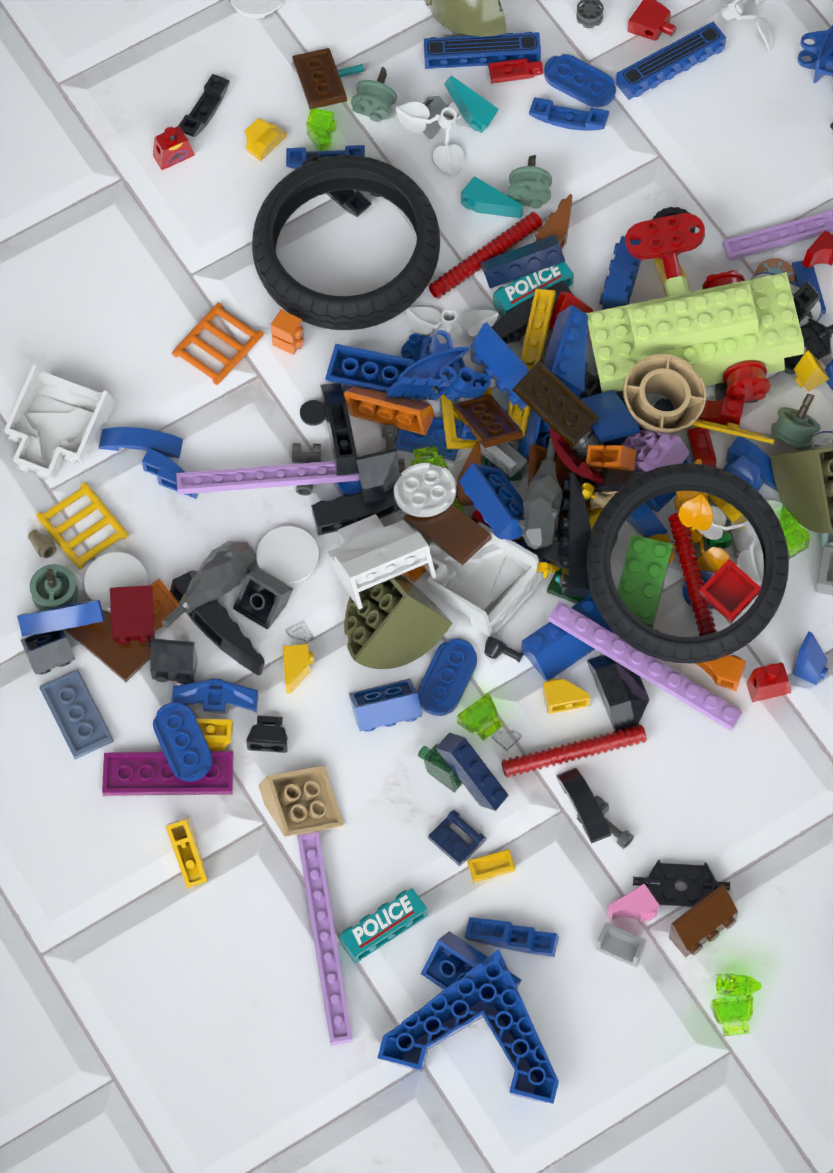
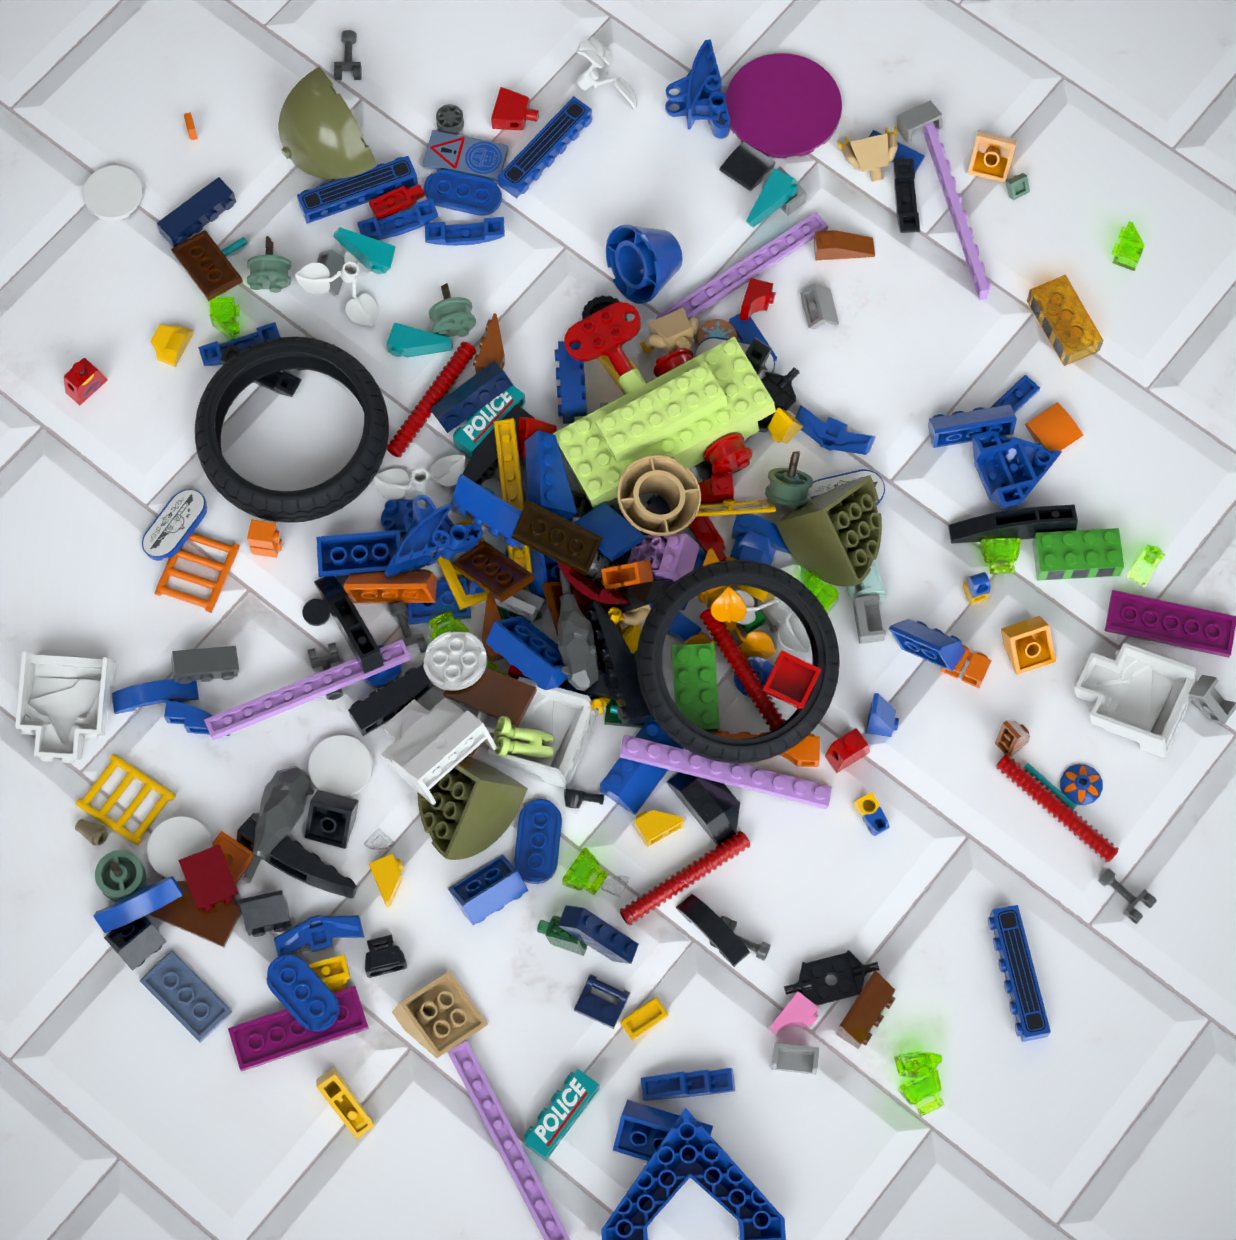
camera: 20 degrees left, 5 degrees up
black slope [178,74,230,137] -> none
black slope [356,448,400,503] -> none
none -> white tile [142,489,208,561]
none -> dark blue brick [157,177,236,248]
none -> dark grey brick [171,646,239,684]
none -> blue slope [357,198,438,240]
none -> sand blue tile [423,130,509,182]
none -> yellowish green piece [494,716,554,758]
none -> blue cone [606,225,683,304]
none -> tan torso [640,308,699,353]
none -> leg [853,792,890,836]

